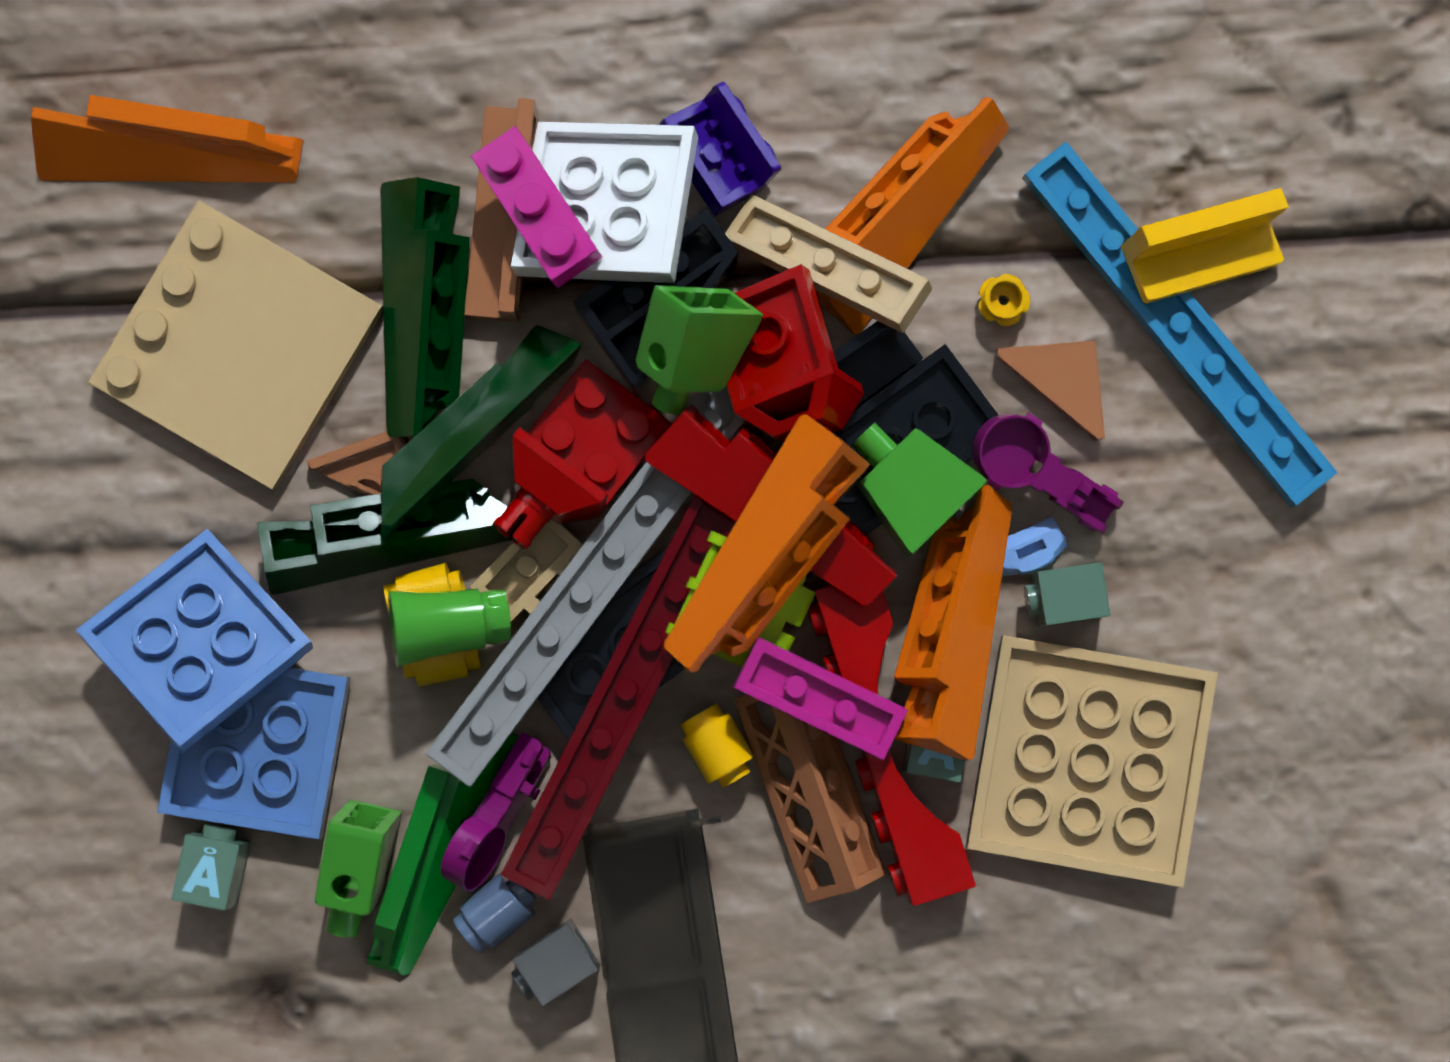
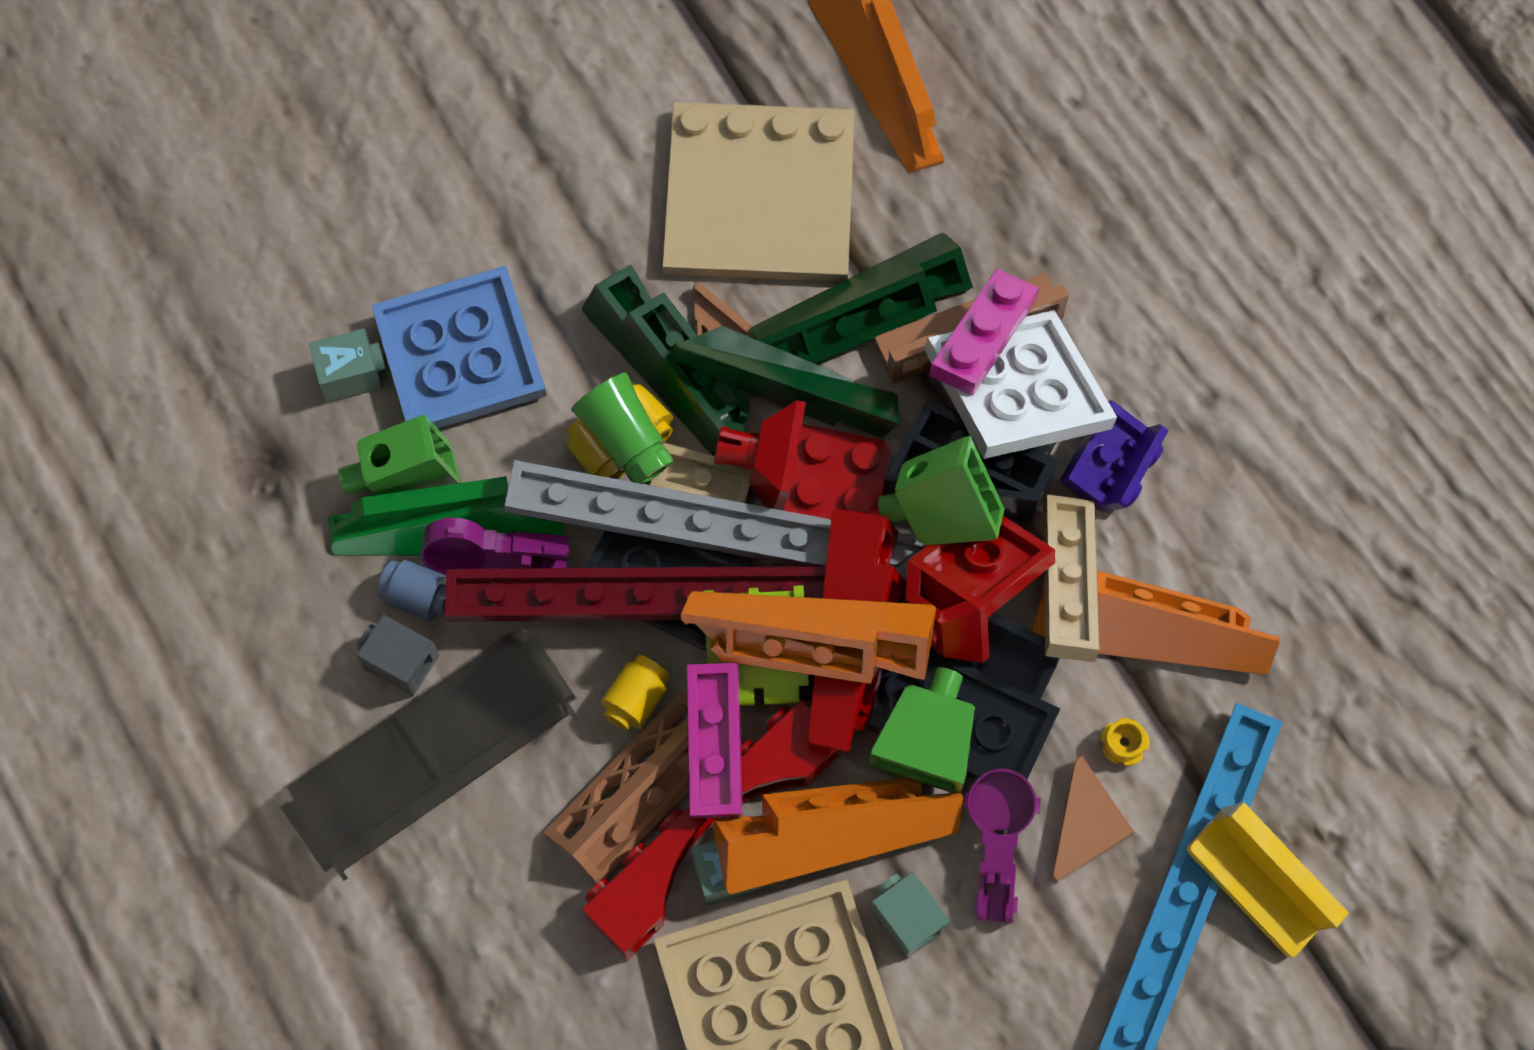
camera: 70 degrees right, 15 degrees down
medium blue plate [76,529,313,753] -> none
light blue piece [1002,517,1067,576] -> none

